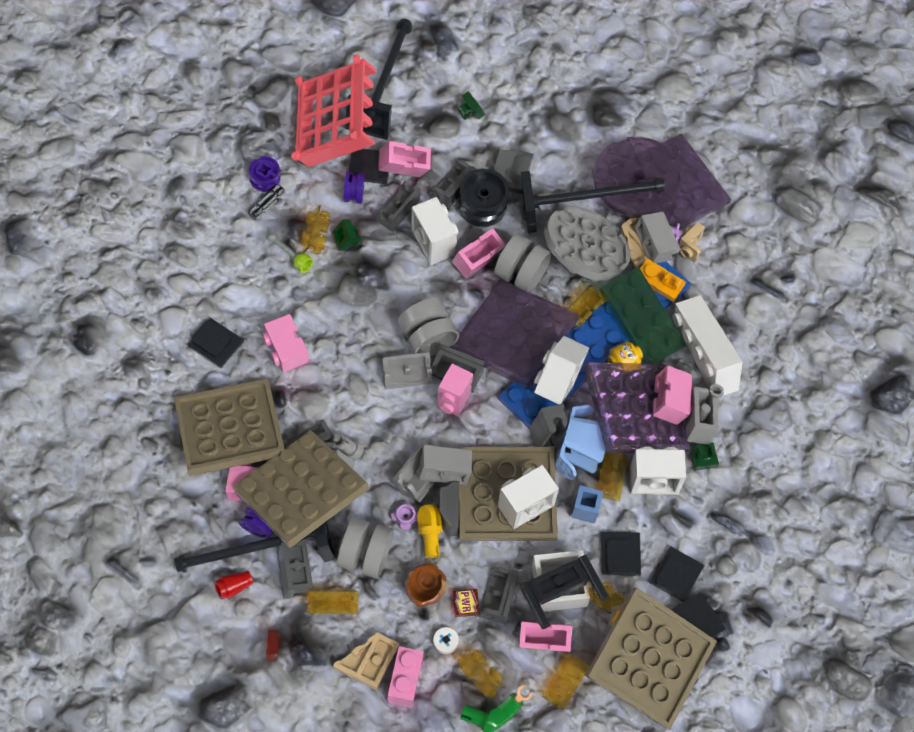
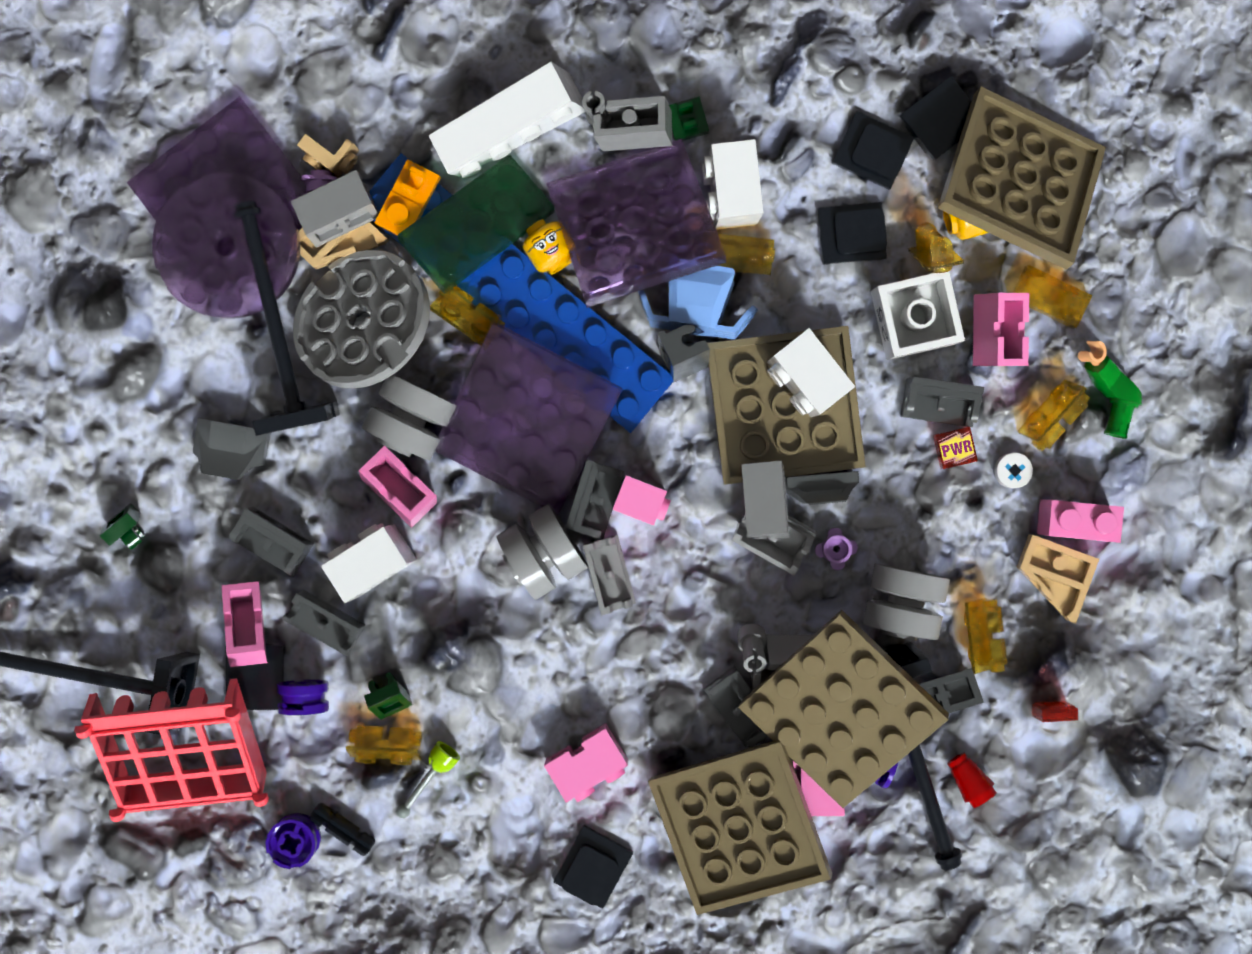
camera: 90 degrees left, 25 degrees up
dark orange hair [404,563,447,607] -> none
yellow arm [417,504,443,558] -> none
black wheel [458,169,509,227] -> none
black plate [519,555,610,629] -> none
white brick [534,336,589,404] -> none
medium blue brick [571,485,604,524] -> none
bright pink brick [653,366,693,425] -> none

